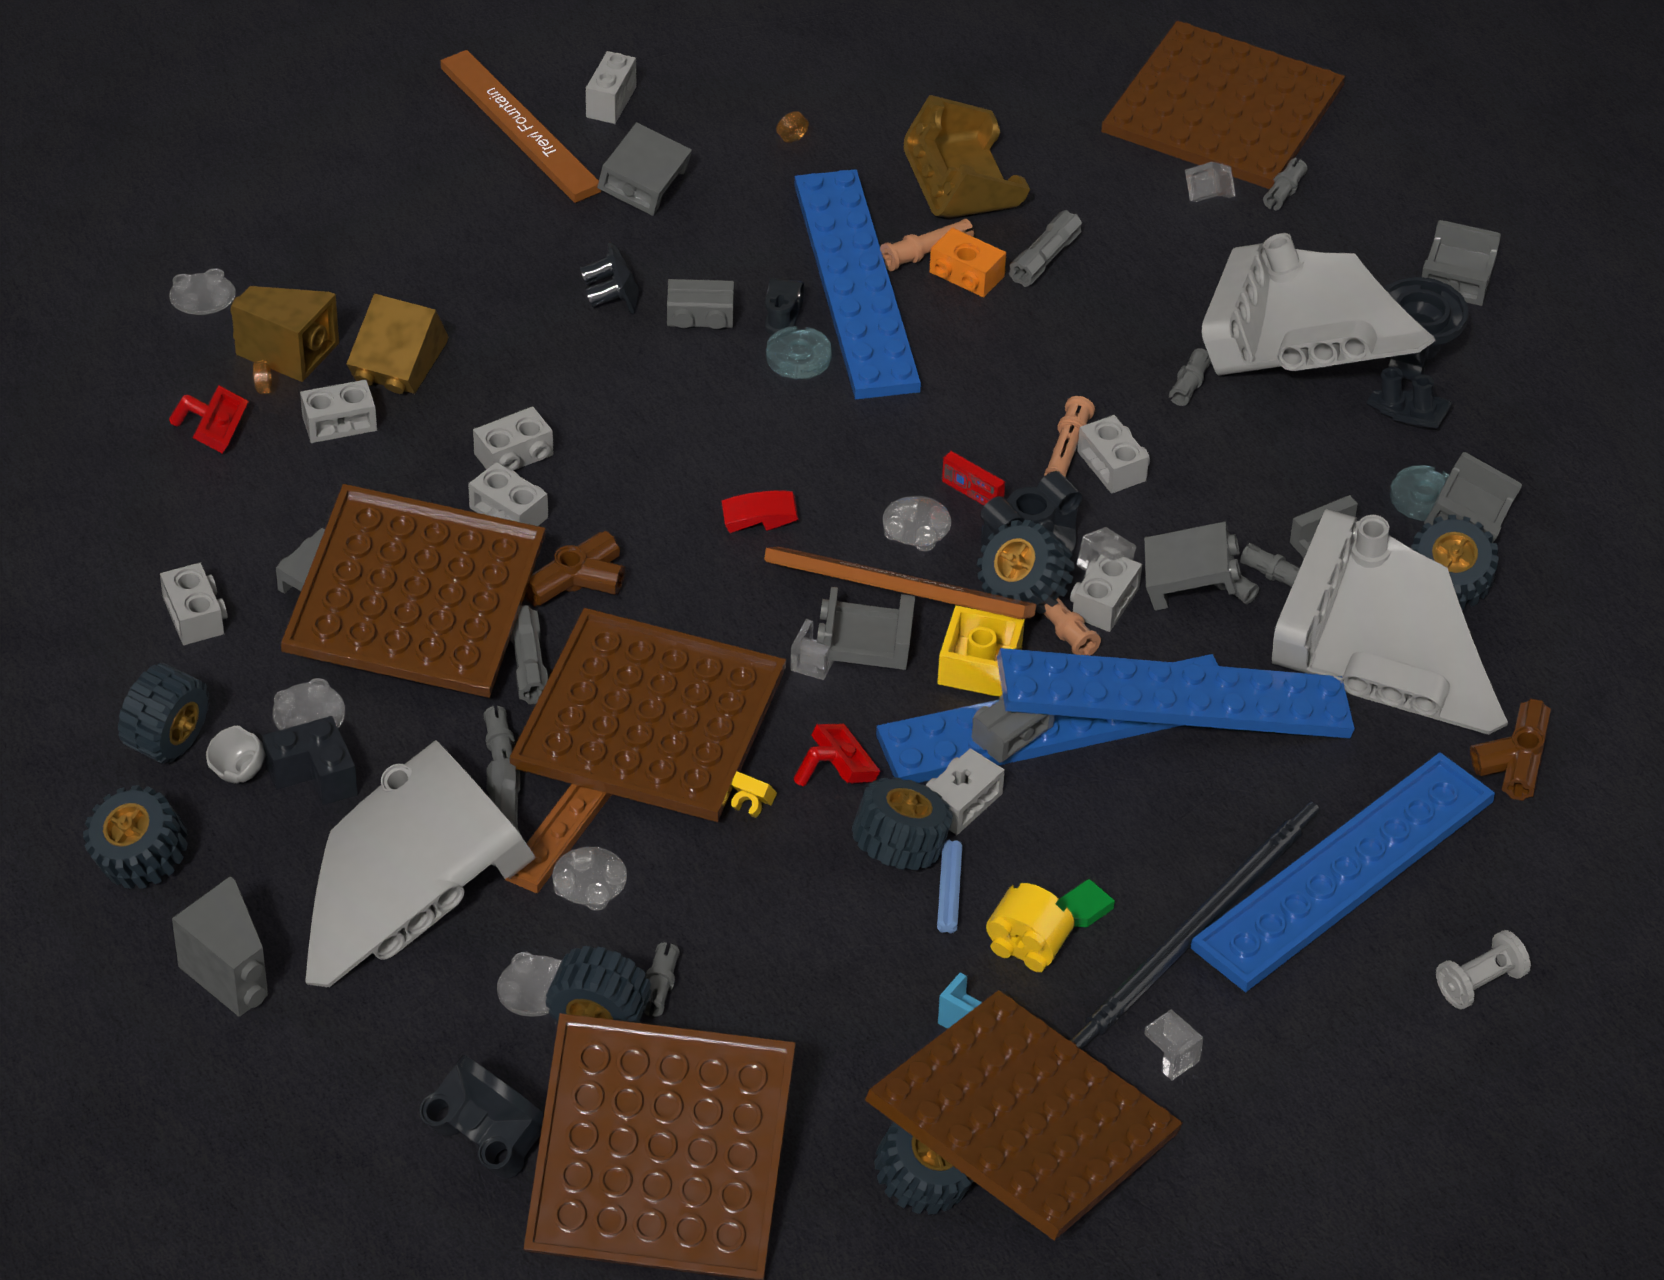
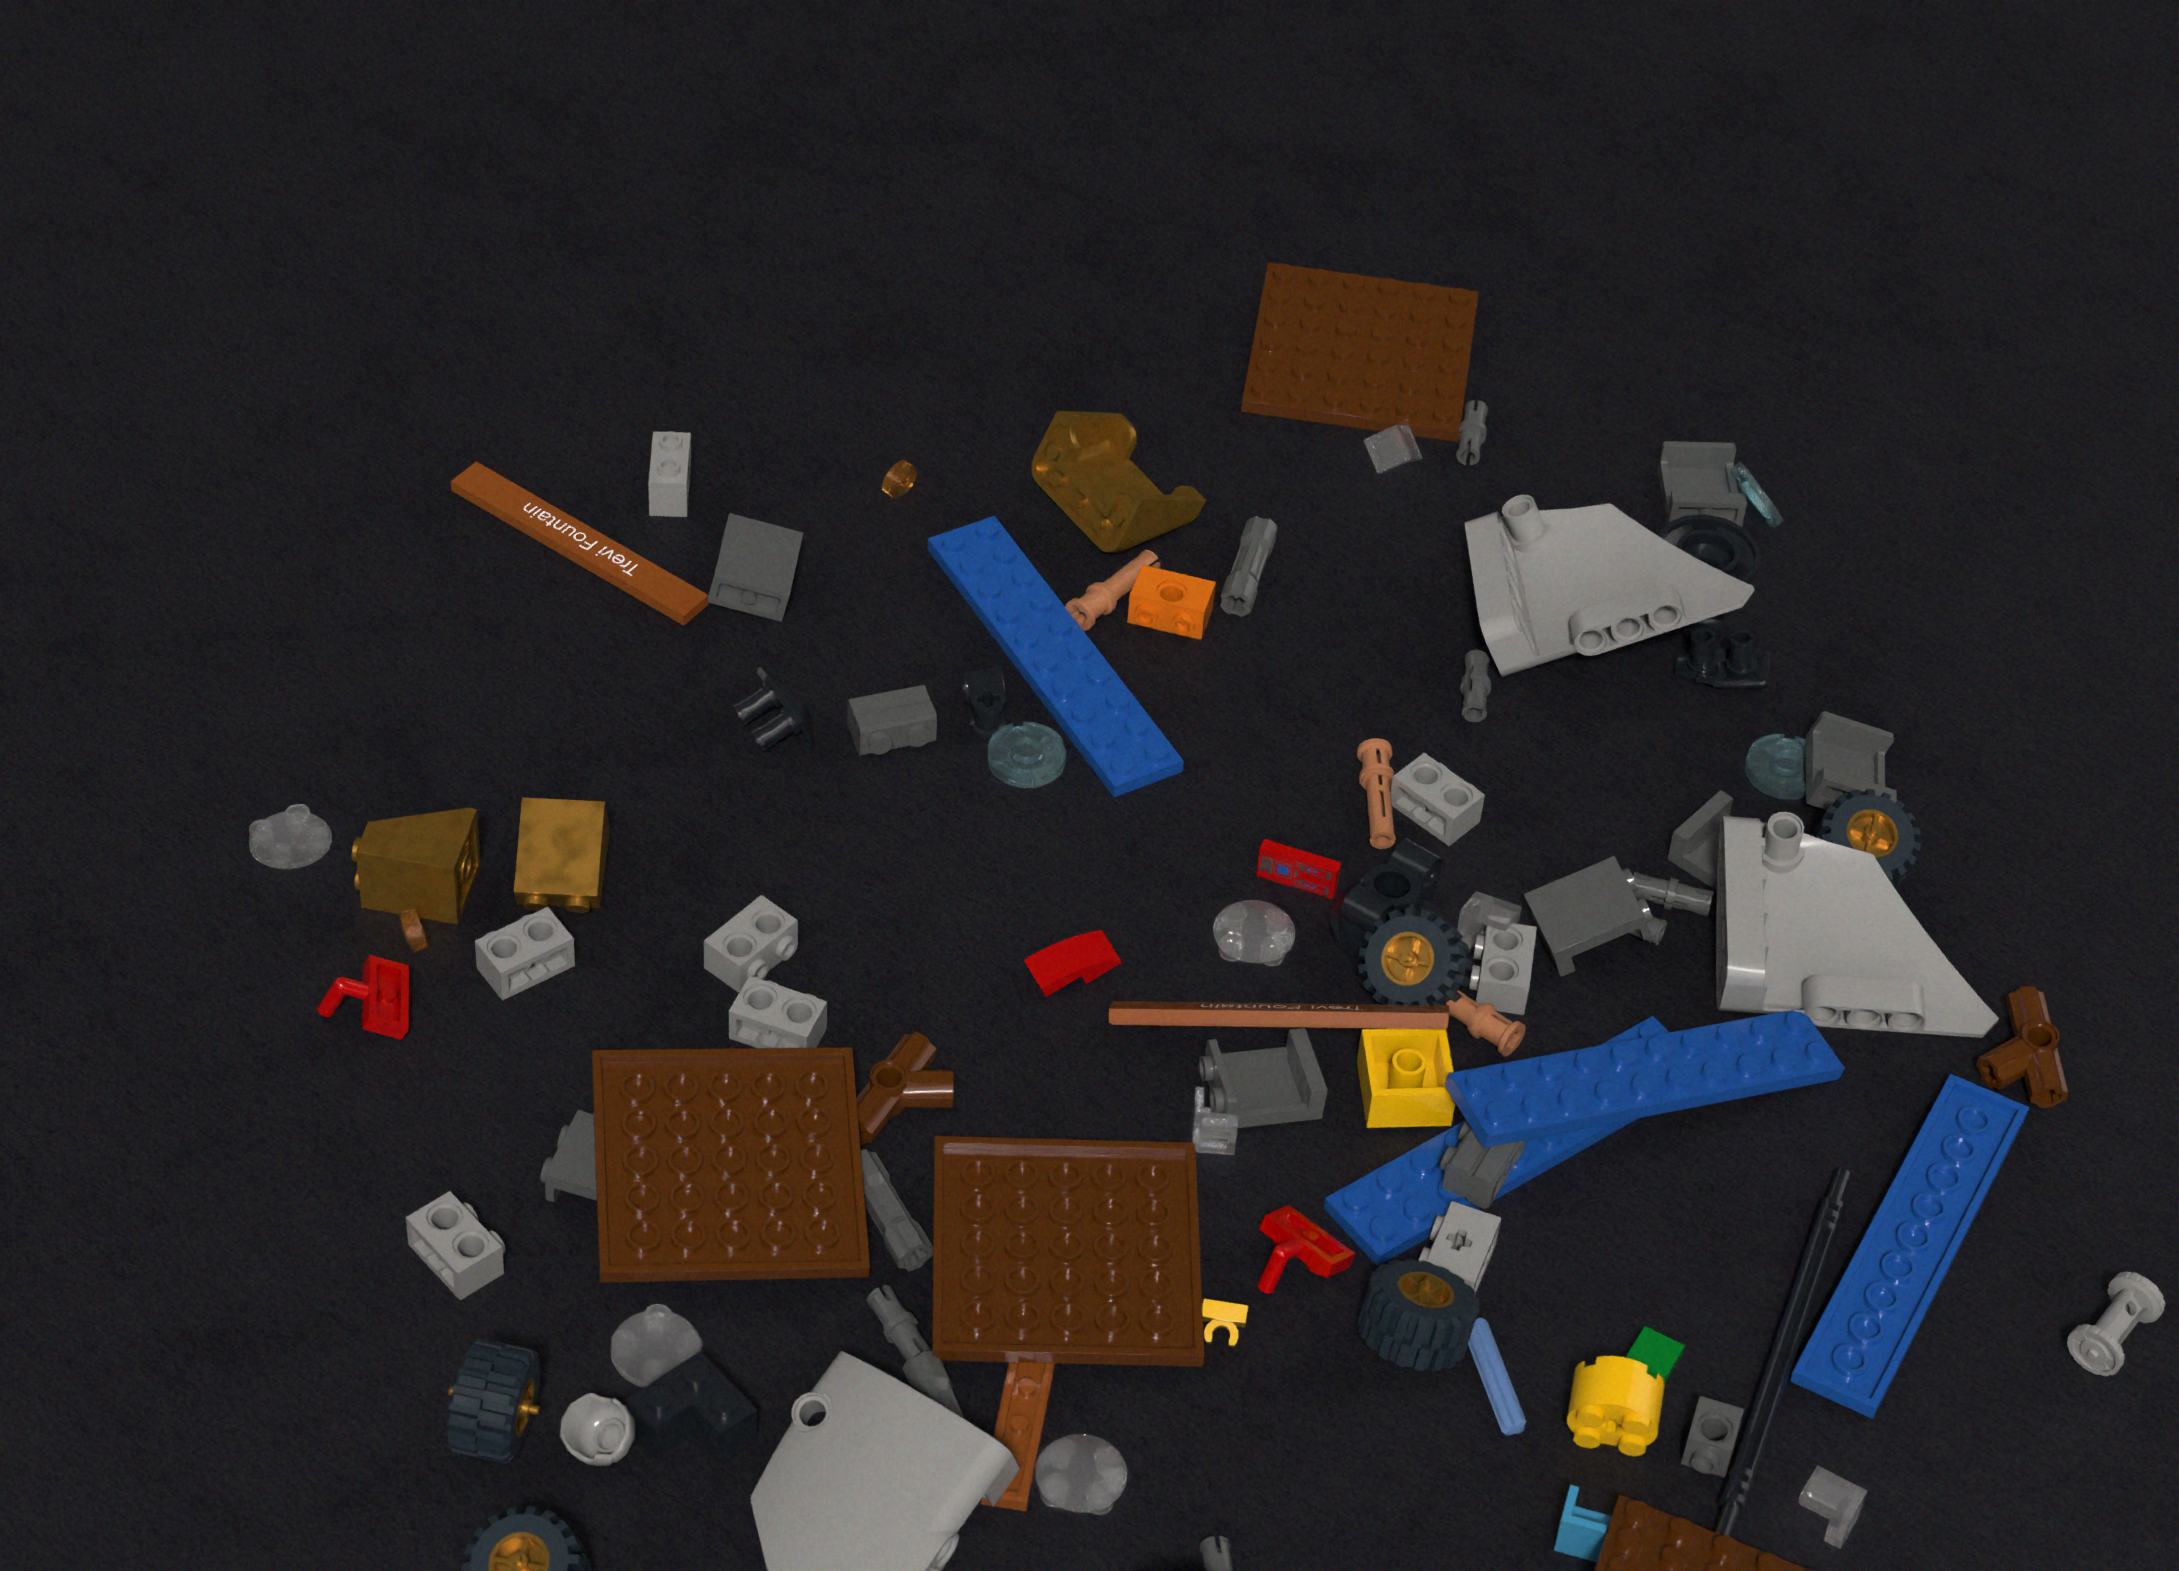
camera: 20 degrees left, 0 degrees up
none -> dark grey brick [1681,1396,1744,1477]
none -> clear light blue tile [1730,461,1784,528]

